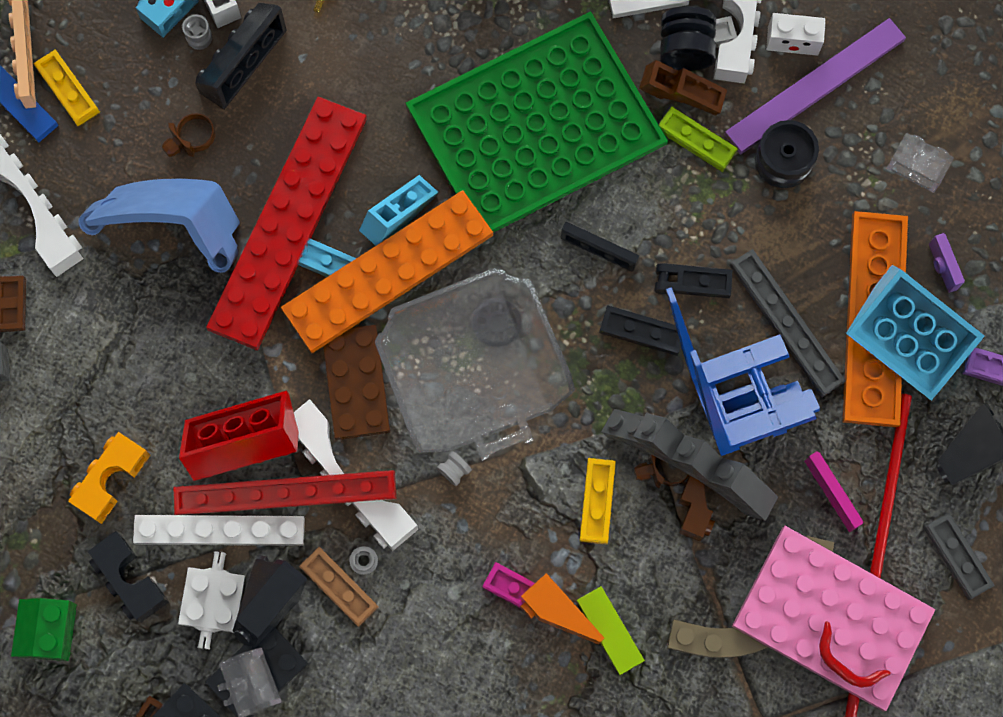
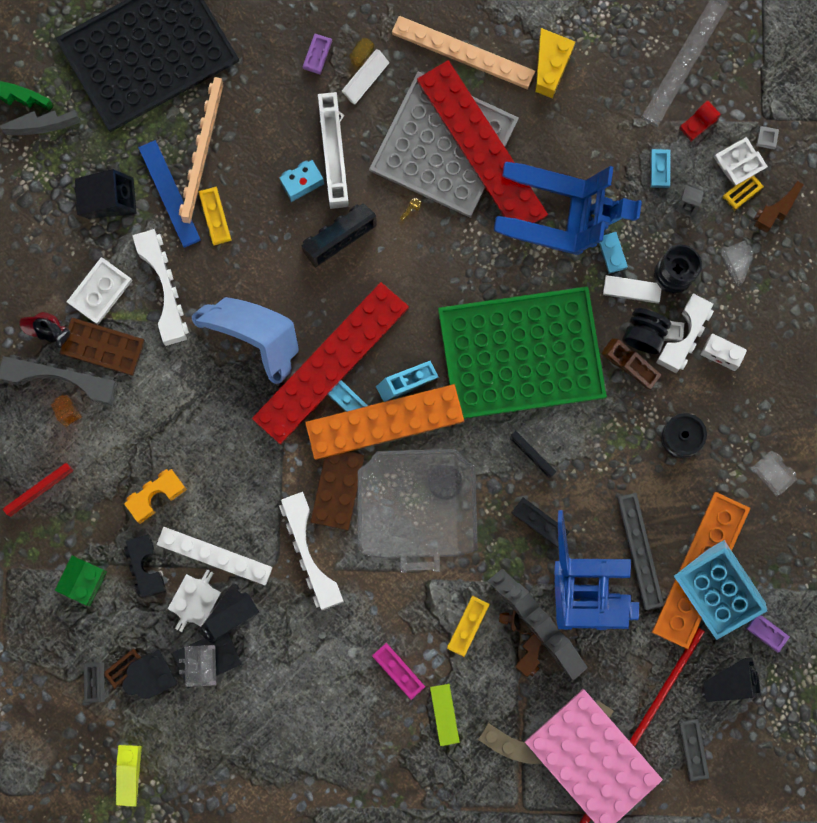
camera: 20 degrees right, 5 degrees up
reddish brown piece [162,113,215,157] -> none
red tile [173,470,397,515] -> none
red slope [179,390,299,481] -> none
light grey wheel [182,14,212,50] -> none
medium nougat tile [299,547,379,627] -> none
light grey plate [350,546,378,575] -> none
light grey wheel [437,451,472,486] -> none
orange slope [520,573,604,645] -> none
black plate [654,263,733,299] -> none
lime tile [659,106,738,172] -> none
medium lavender tile [724,18,906,155] -> none
dark pink tile [804,451,863,533] -> none
red animal [819,621,891,688] -> none
medium lavender plate [929,233,965,293] -> none

